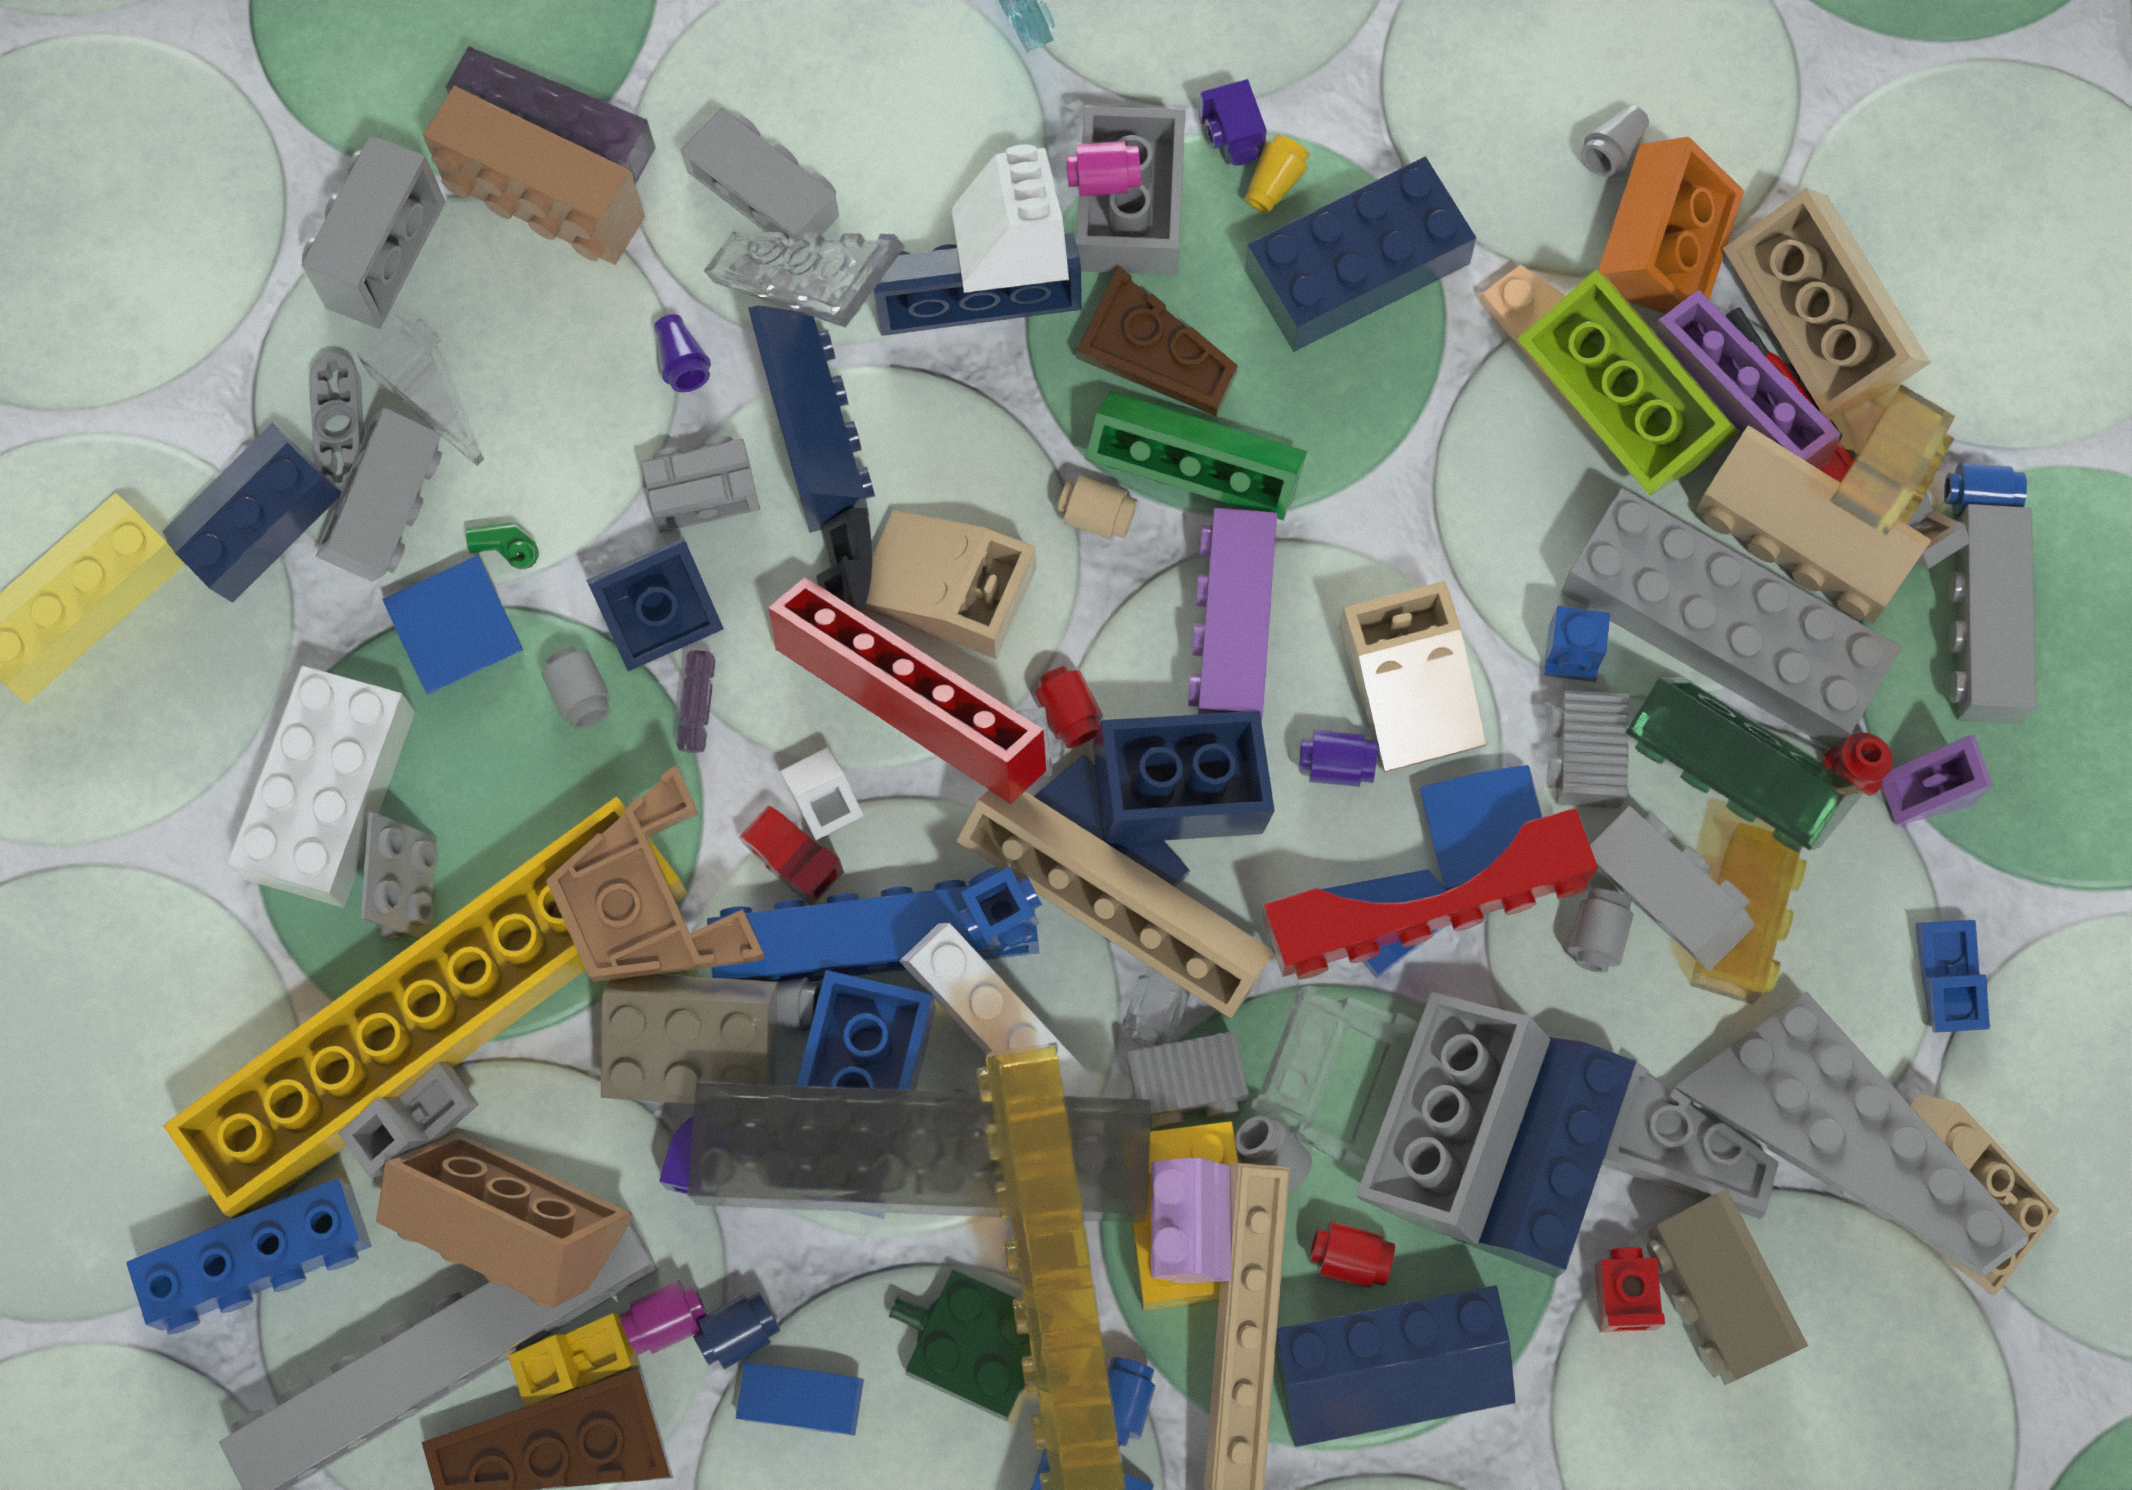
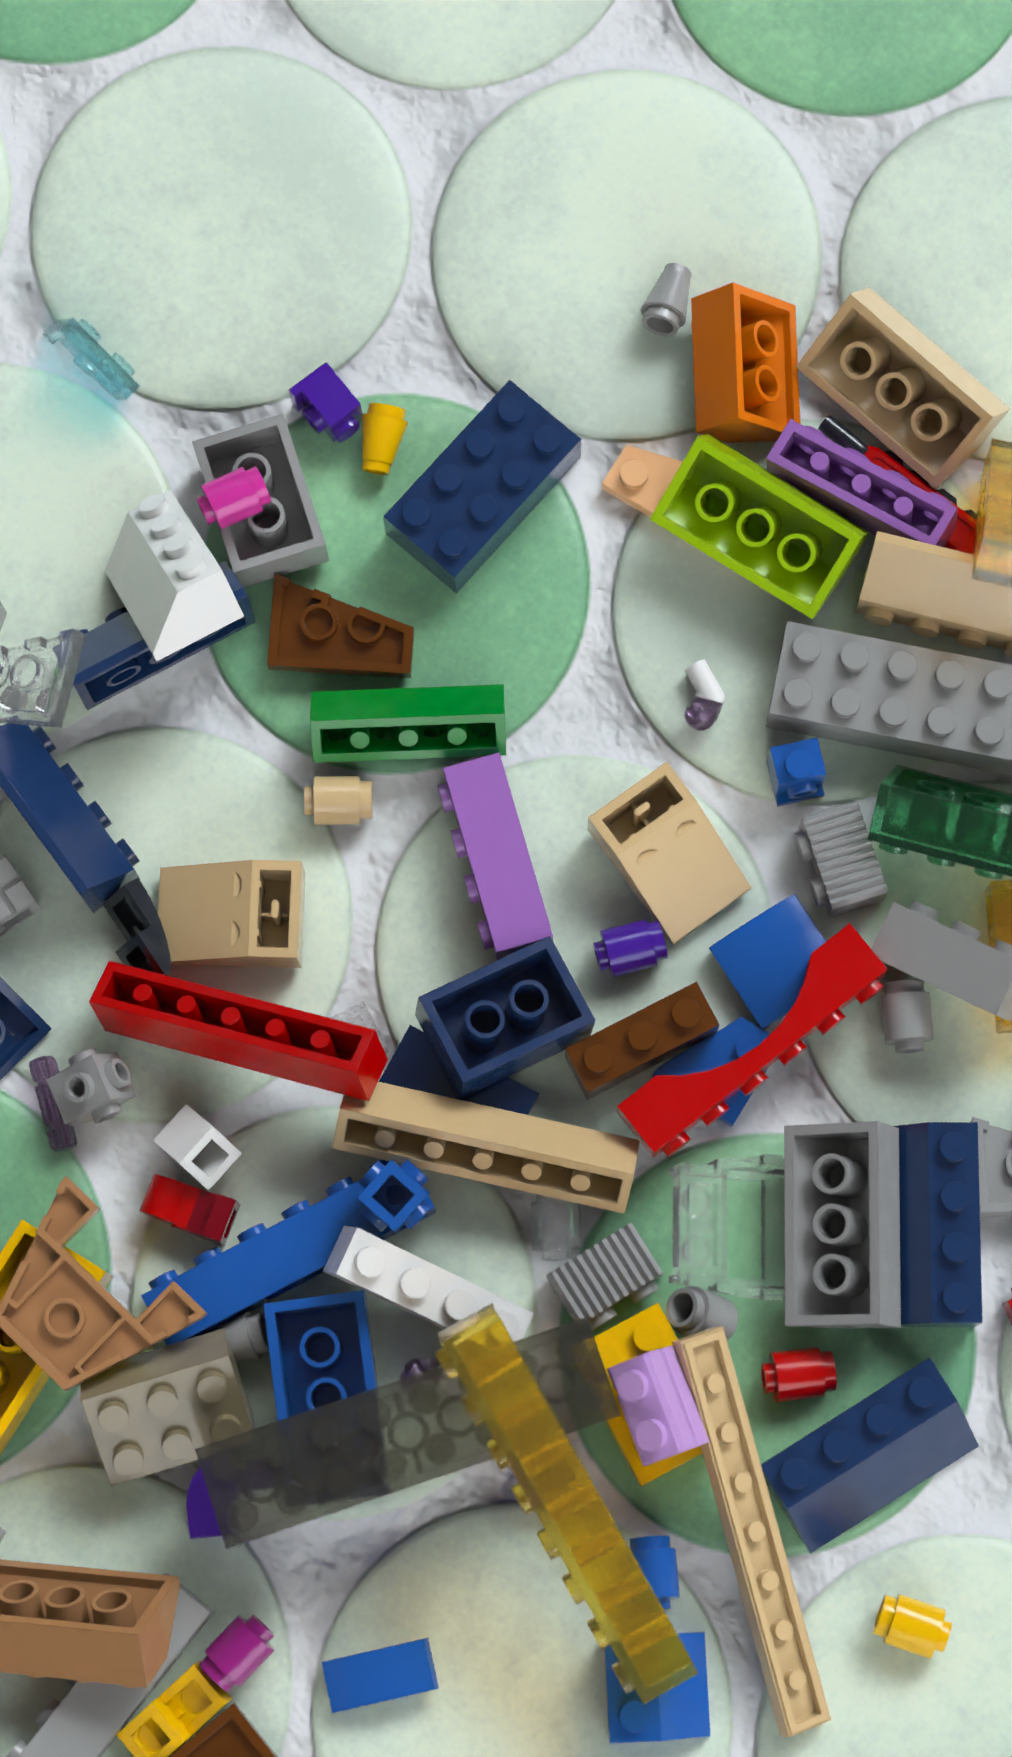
camera: 20 degrees left, 5 degrees up
dark blue brick [693,1292,781,1370] -> none
dark green plate [889,1269,1071,1421] -> none
red brick [1034,666,1103,748] -> none
none -> light grey brick [46,1048,136,1124]
none -> reddish brown brick [565,981,720,1100]
none -> arm [684,659,725,730]

